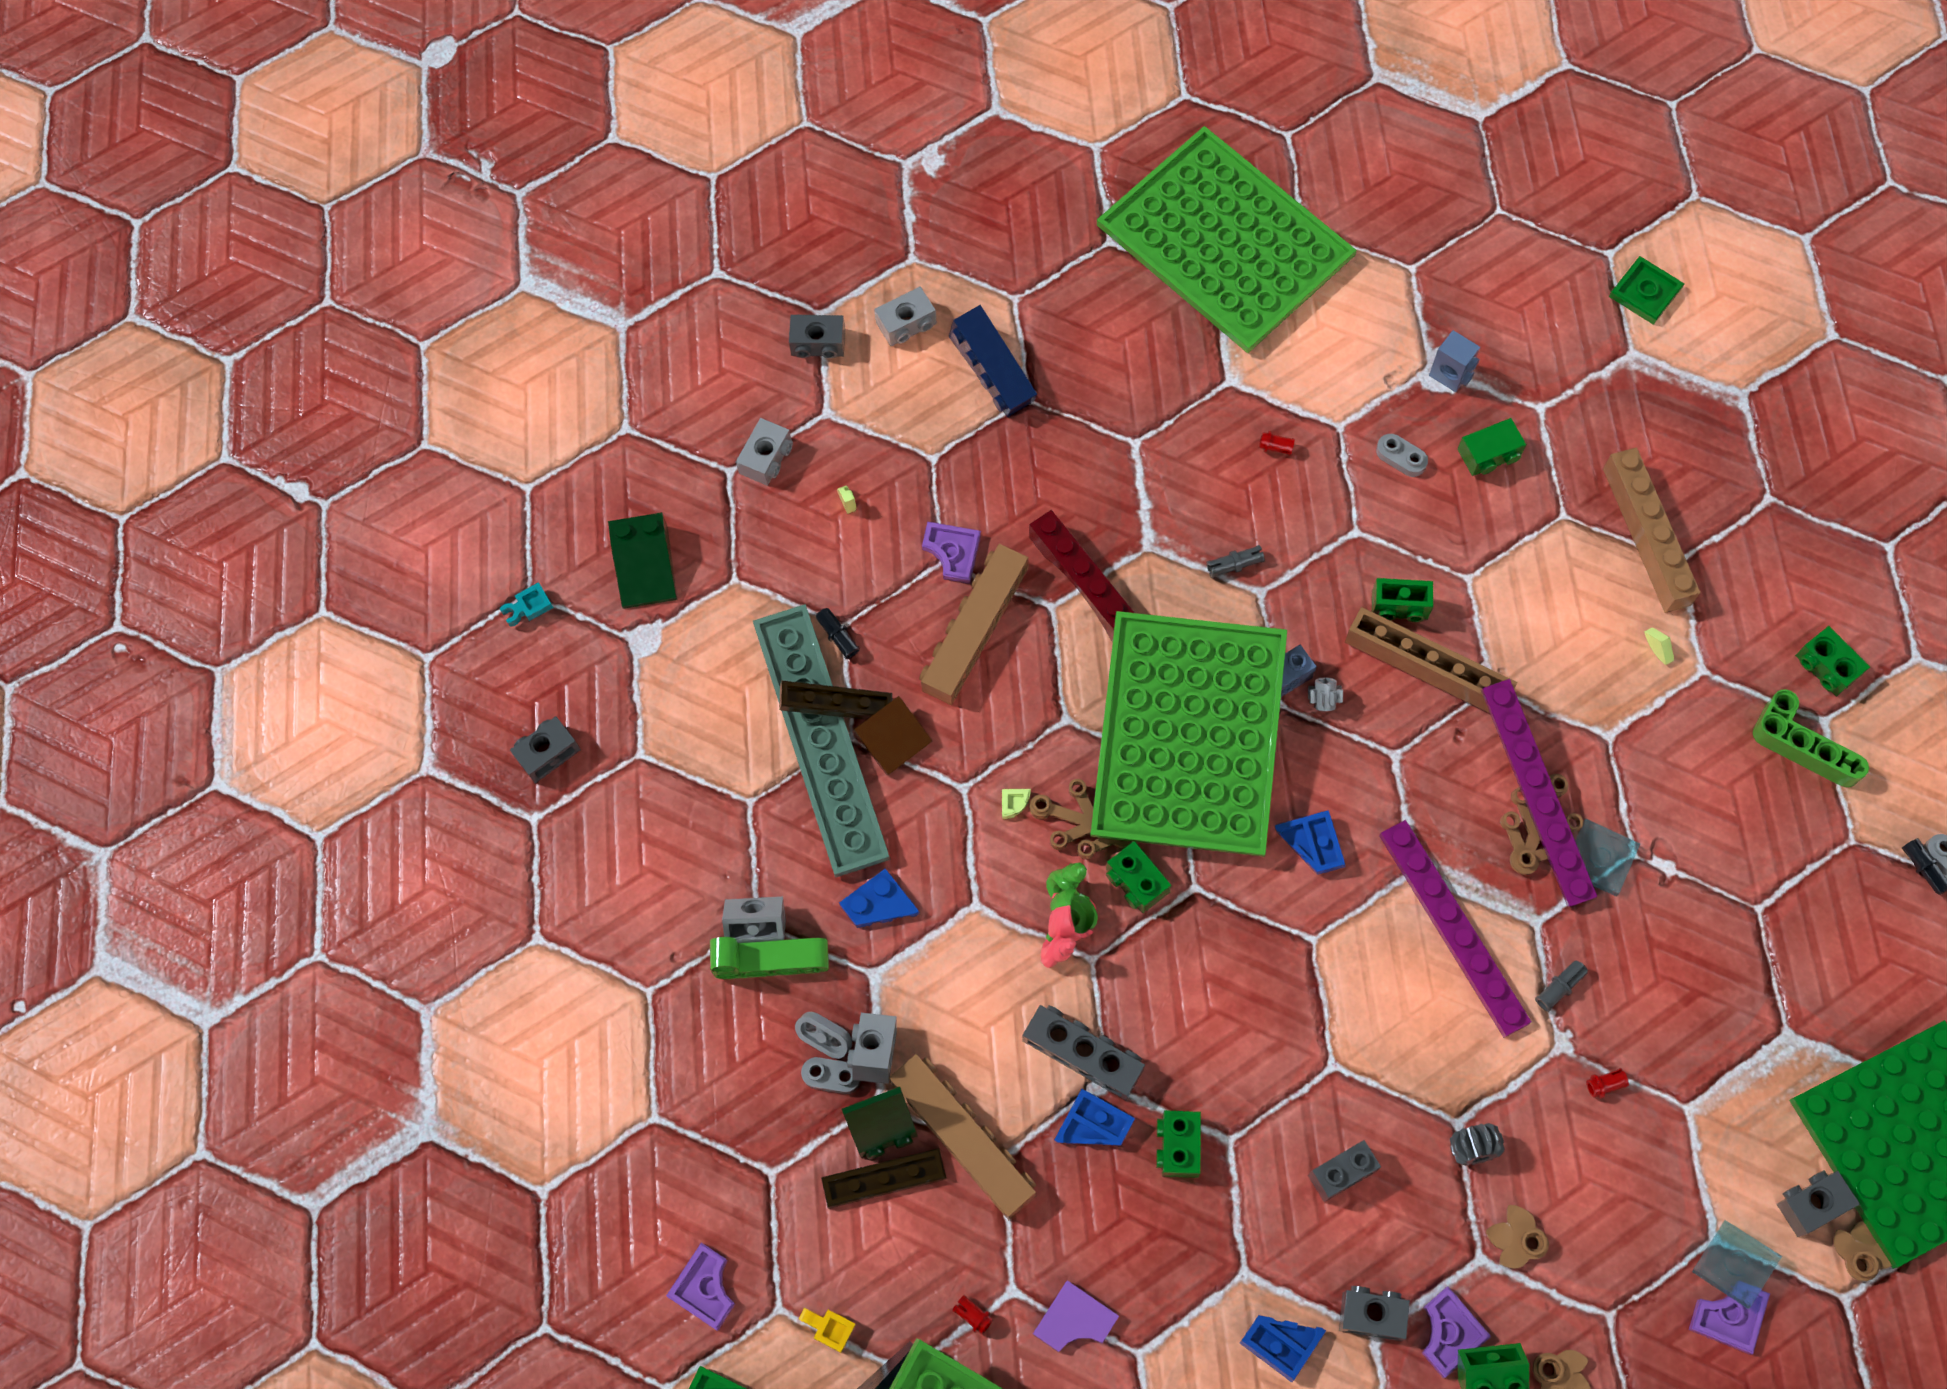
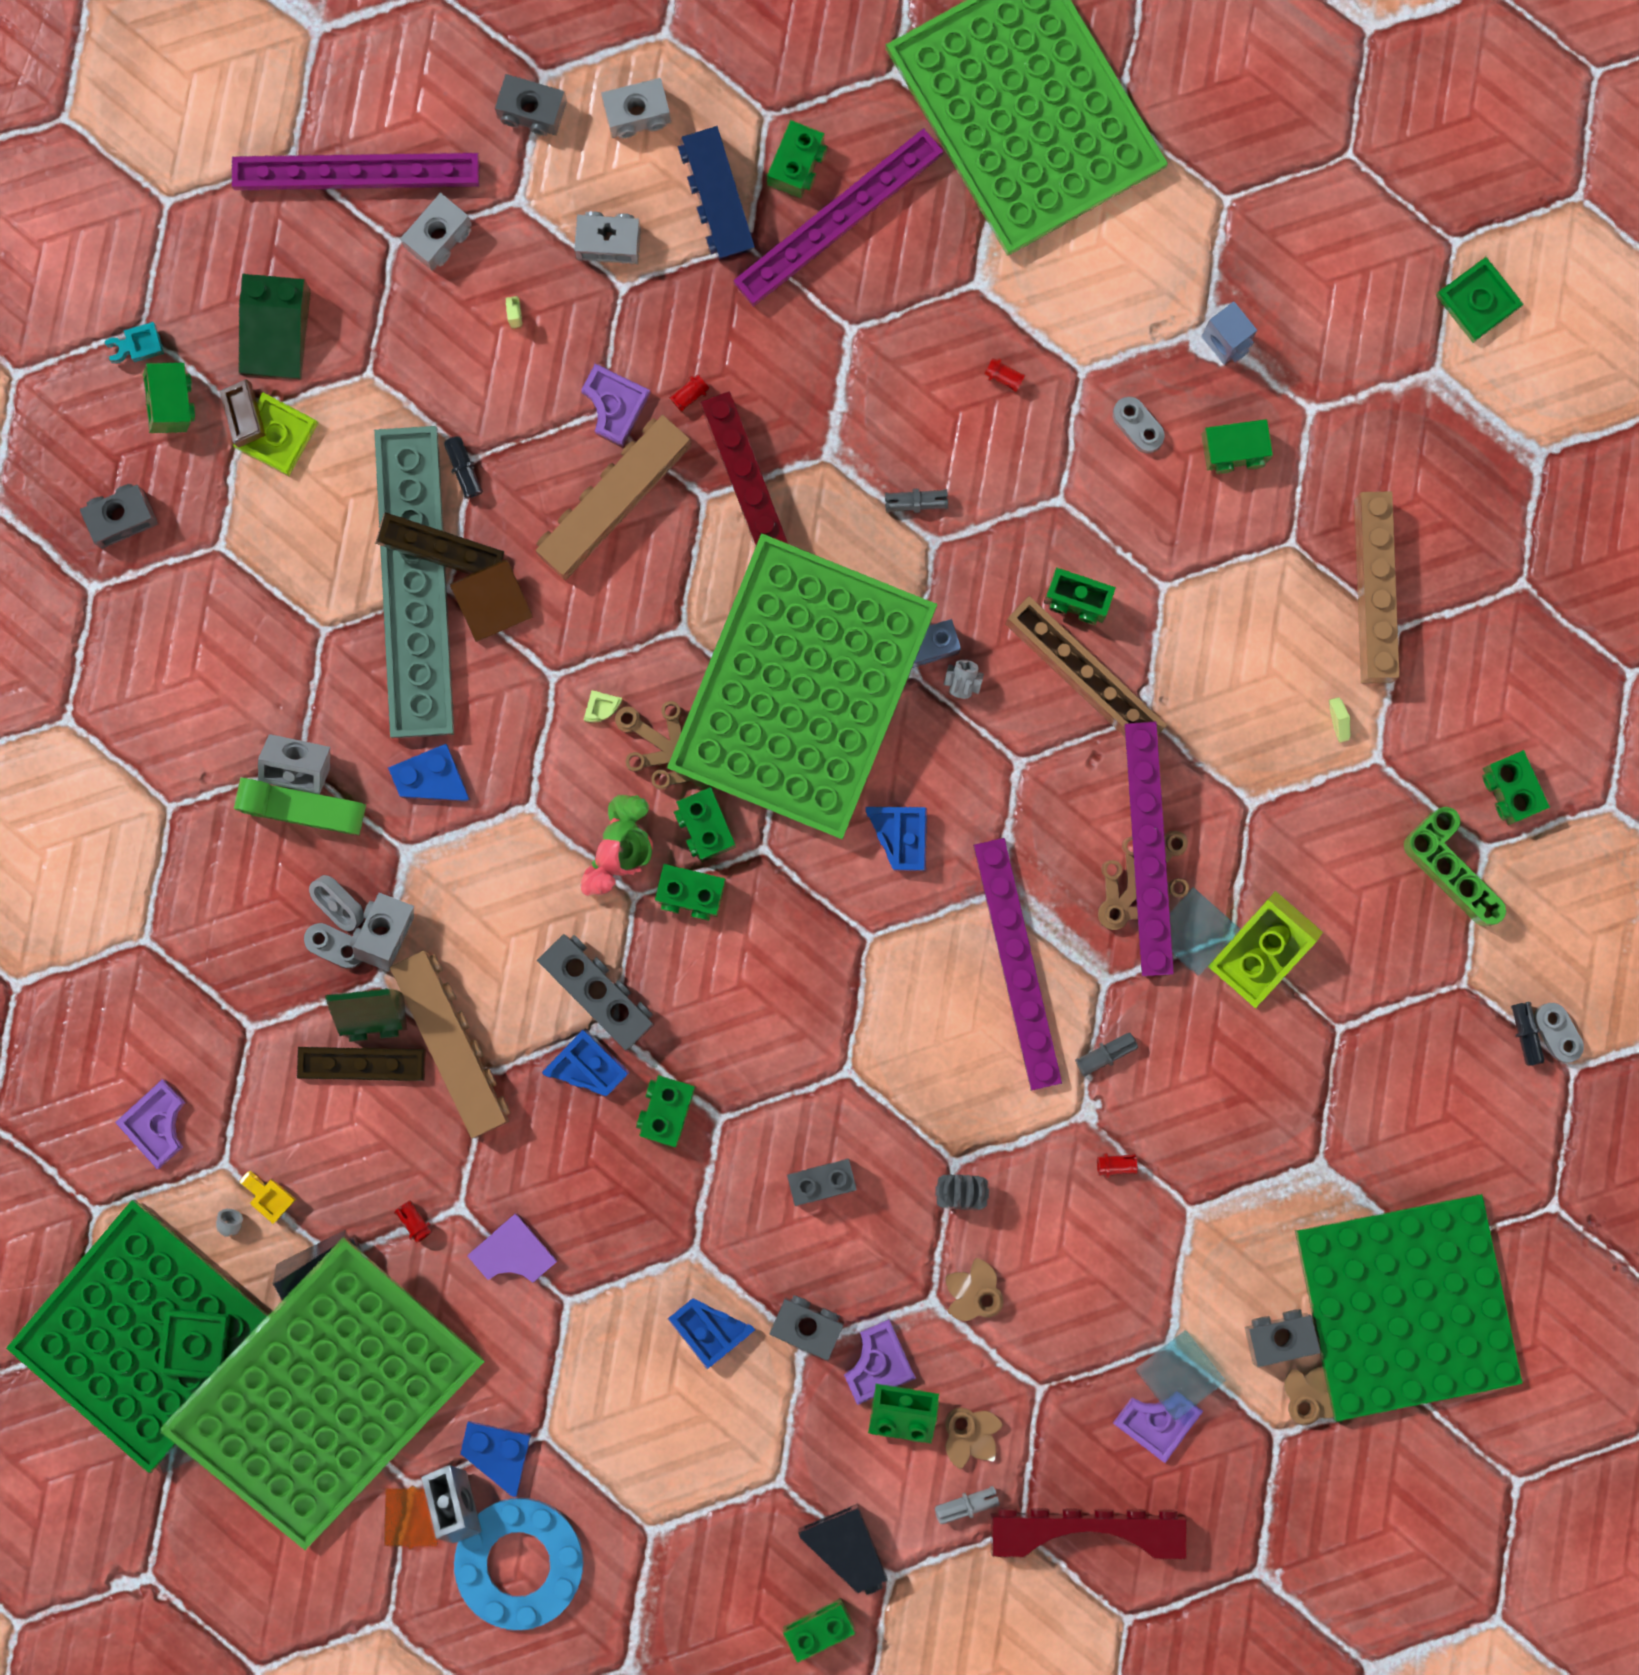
camera: 10 degrees right, 15 degrees up
none -> green brick [143,363,195,433]
none -> light grey hinge [216,1209,243,1237]
none -> tile [219,379,266,448]
none -> magenta plate [232,153,479,190]
none -> lime tile [233,392,319,476]
none -> light grey brick [574,211,641,264]
none -> green brick [655,864,726,921]
none -> red pin [669,374,710,412]
none -> magenta plate [733,128,943,307]
none -> green brick [767,120,828,198]
none -> lime slope [1208,891,1323,1008]

